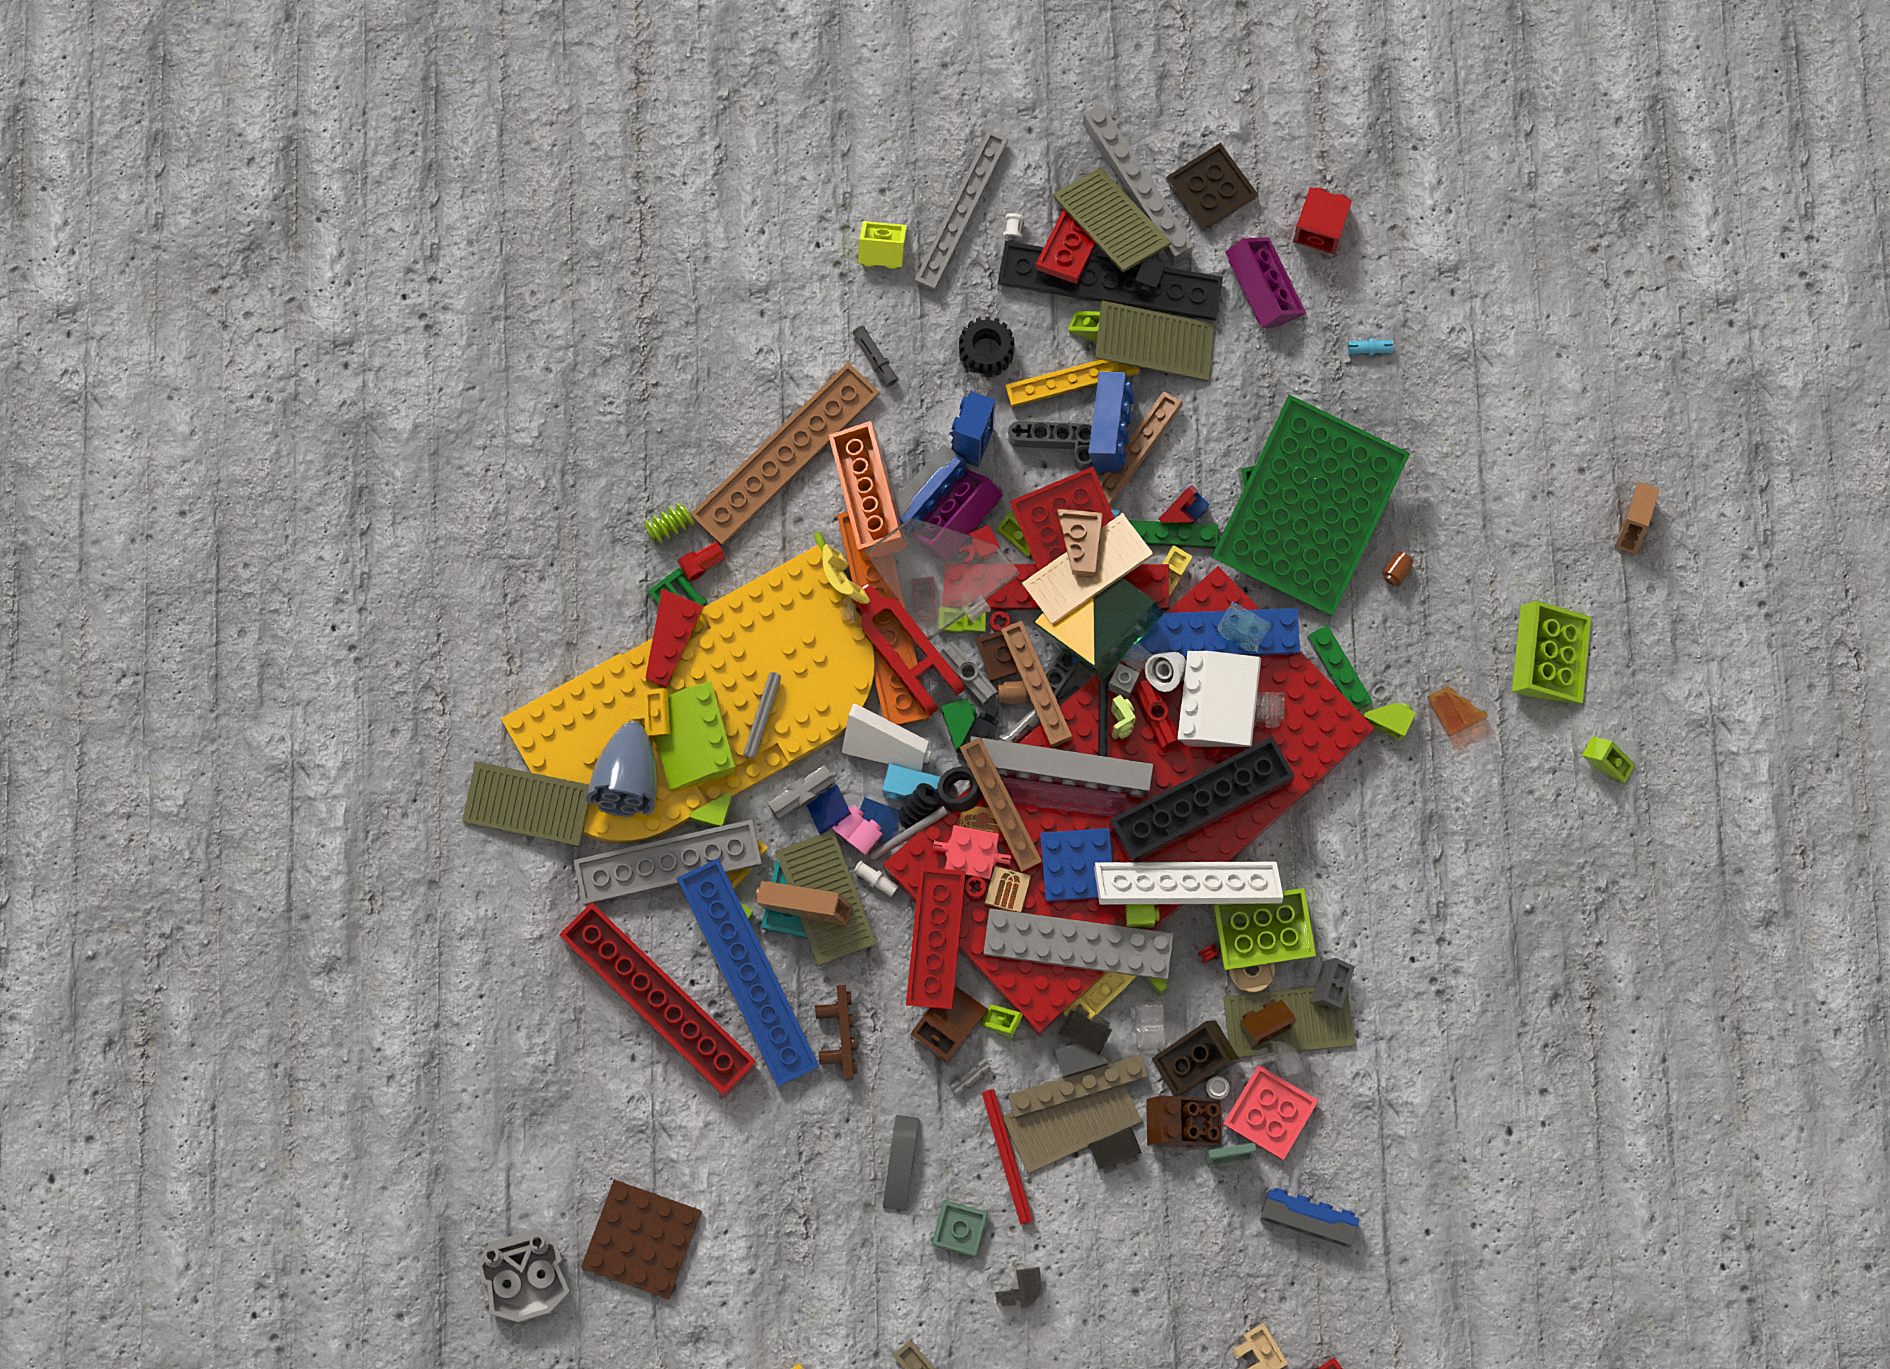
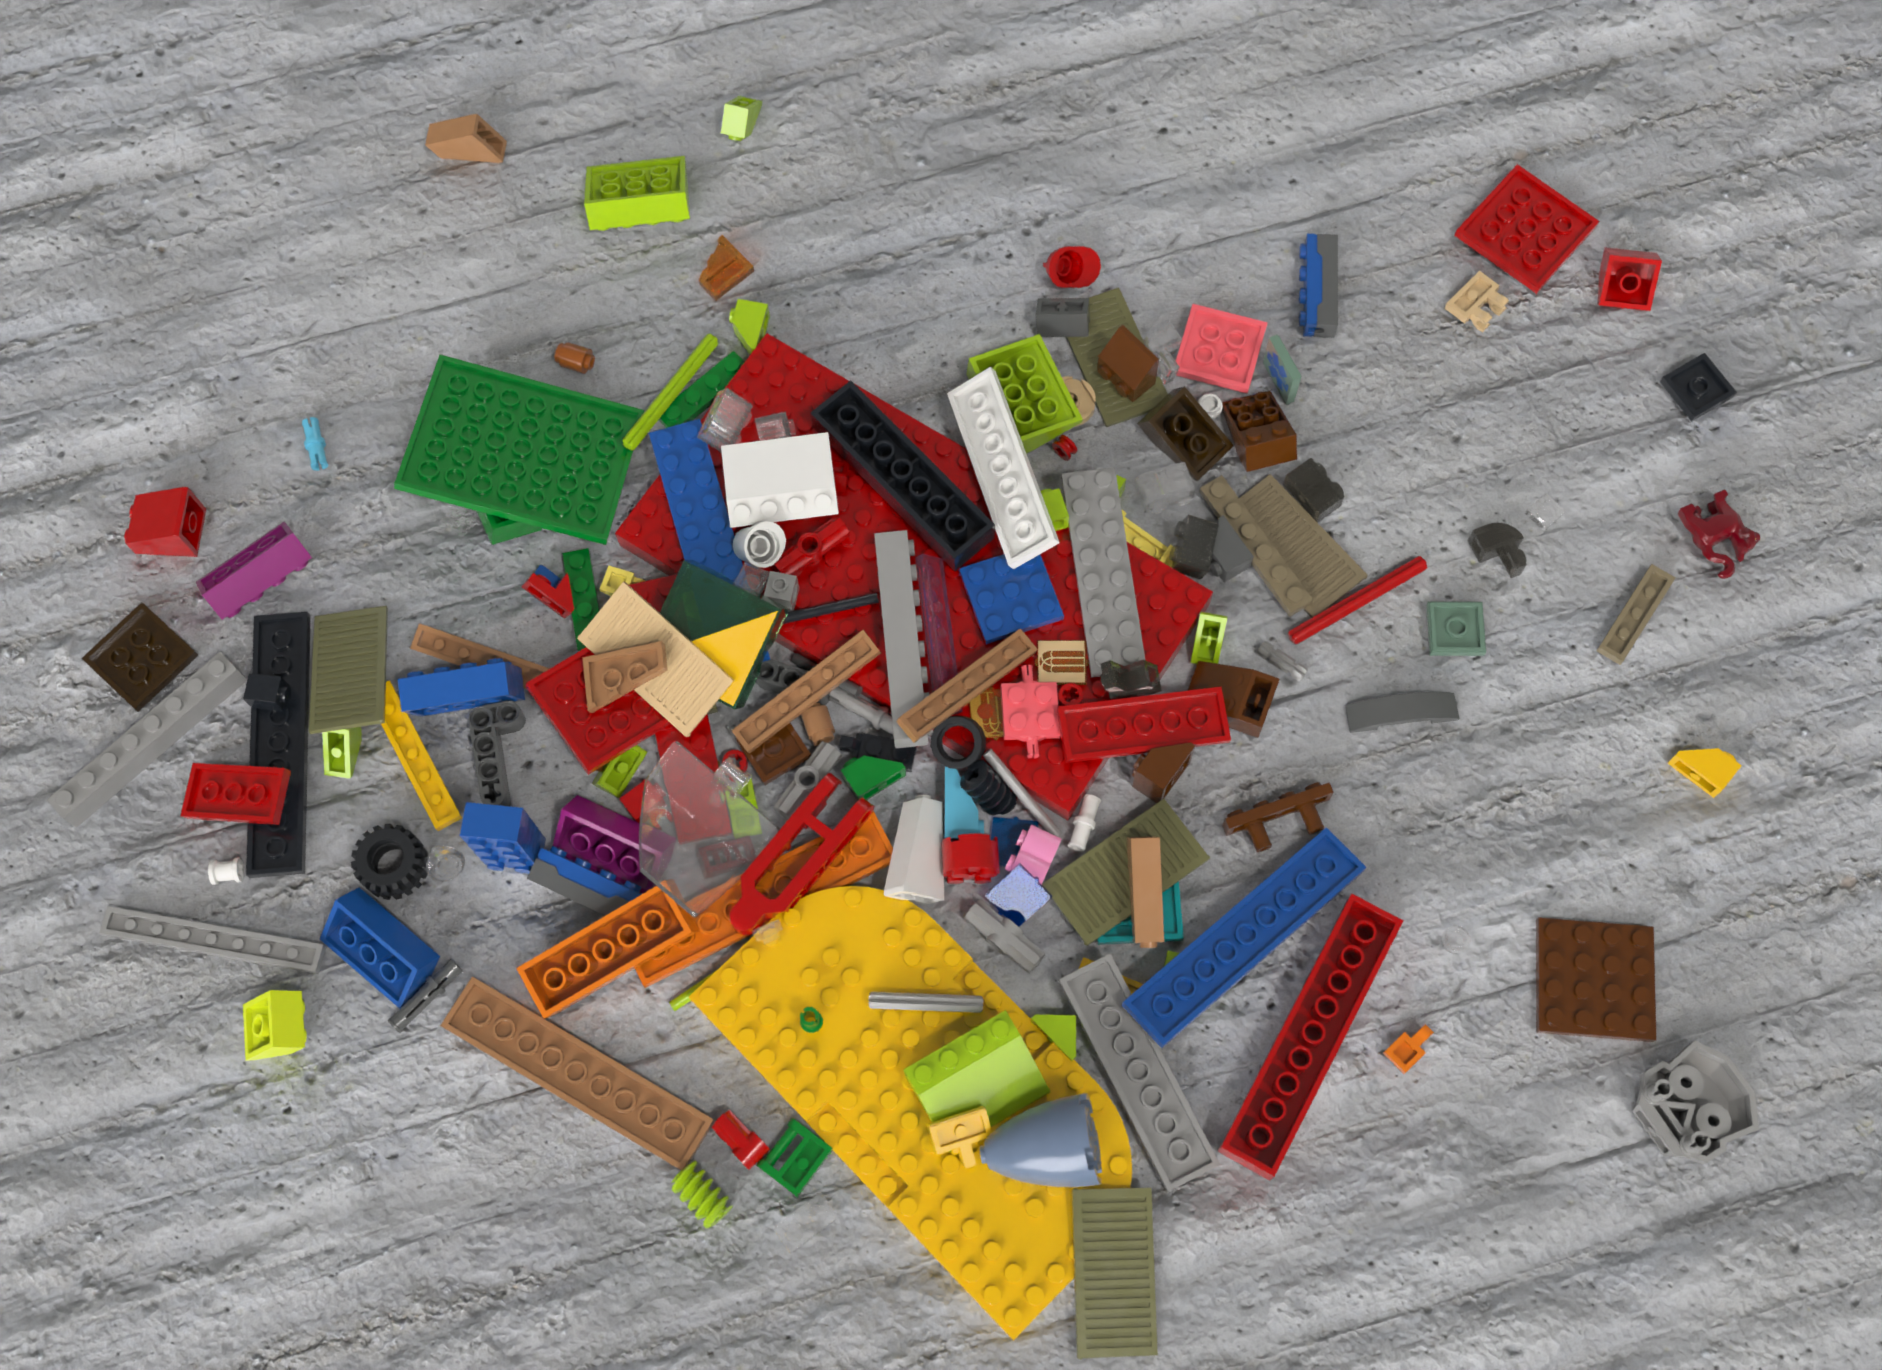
camera: 100 degrees left, 5 degrees down
red wing [645,589,704,689] -> none
light yellow slope [823,544,870,604] -> none
olive window [1053,167,1171,272] -> none
yellowish green bracket [1111,695,1136,740] -> none
clear light blue brick [1217,601,1272,652] -> none
none -> blue slope [320,887,440,1009]
none -> lime axle [622,333,718,450]
none -> clear brick [697,388,753,453]
none -> green pin [800,1007,823,1033]
none -> red brick [942,833,1000,884]
none -> red piece [1043,246,1101,288]
none -> clear smoke brick [1101,659,1162,700]
none -> reddish brown slope [1131,743,1195,803]
none -> orange plate [1383,1024,1434,1074]

